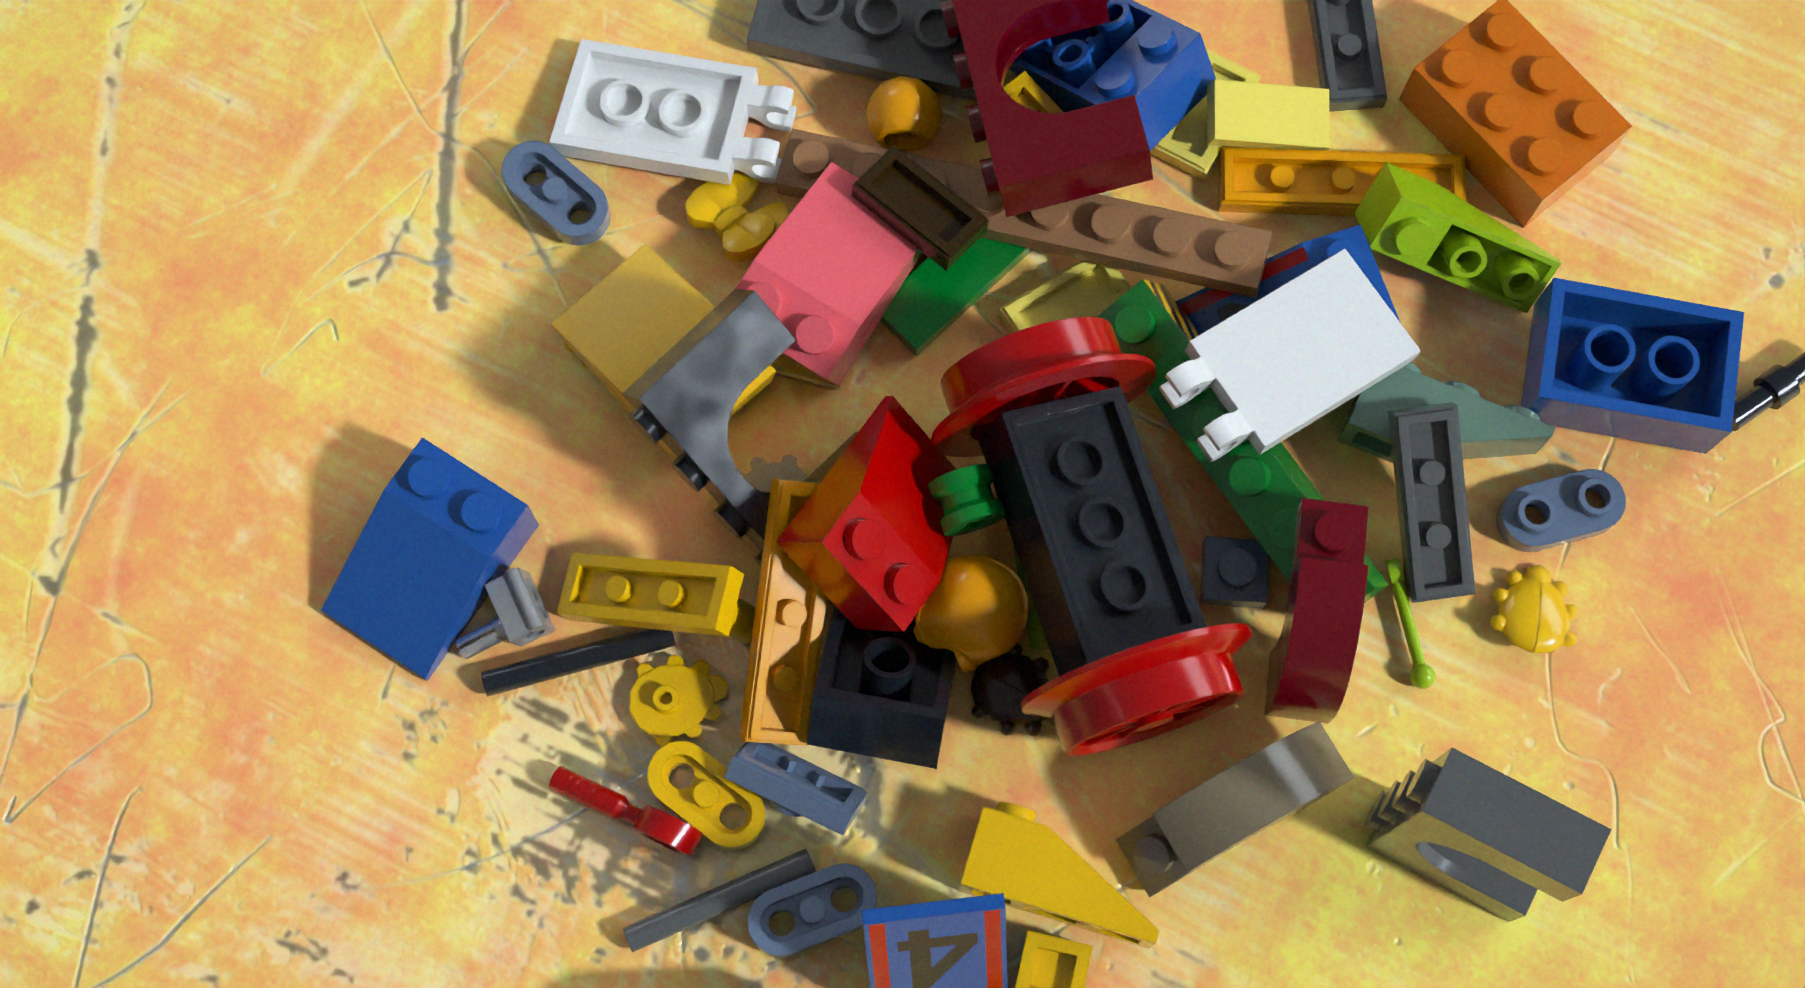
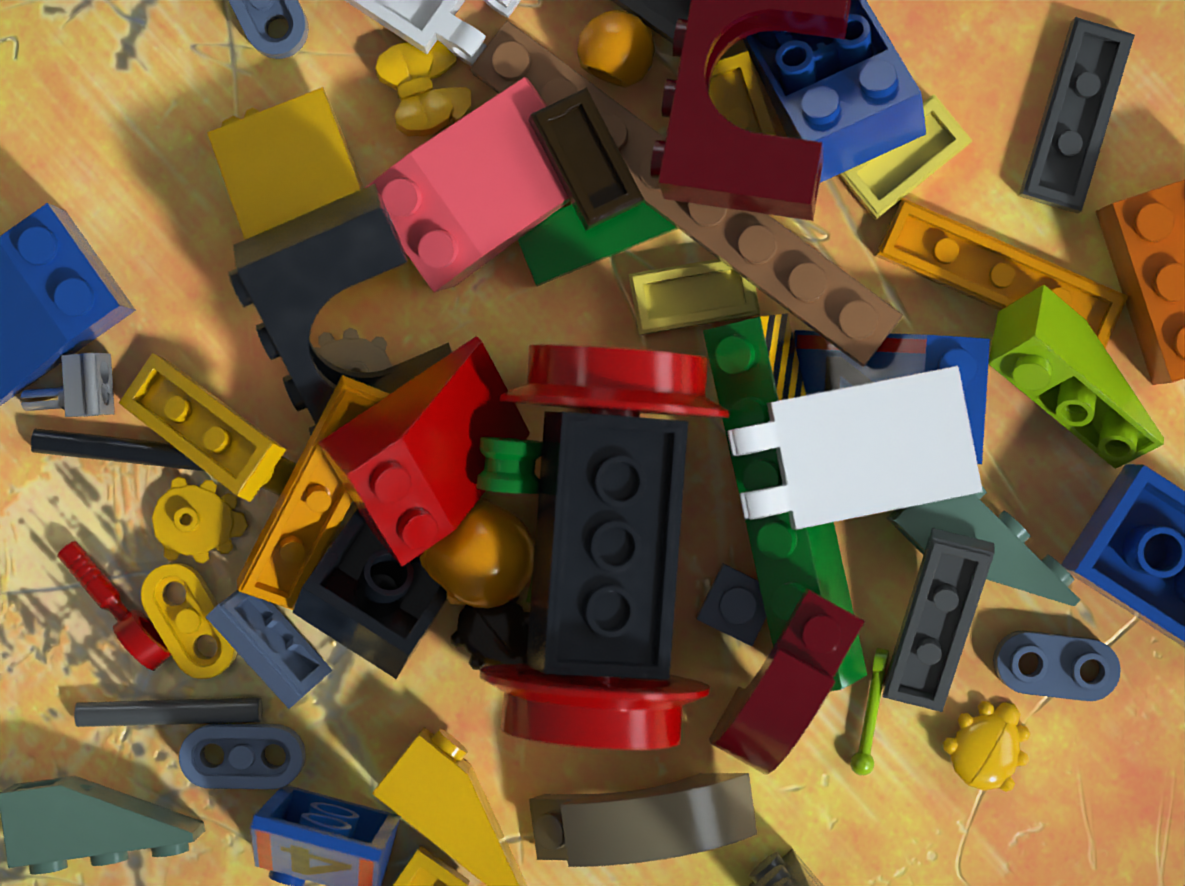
camera: 20 degrees right, 15 degrees up
light yellow tile [1207,79,1330,150] -> none

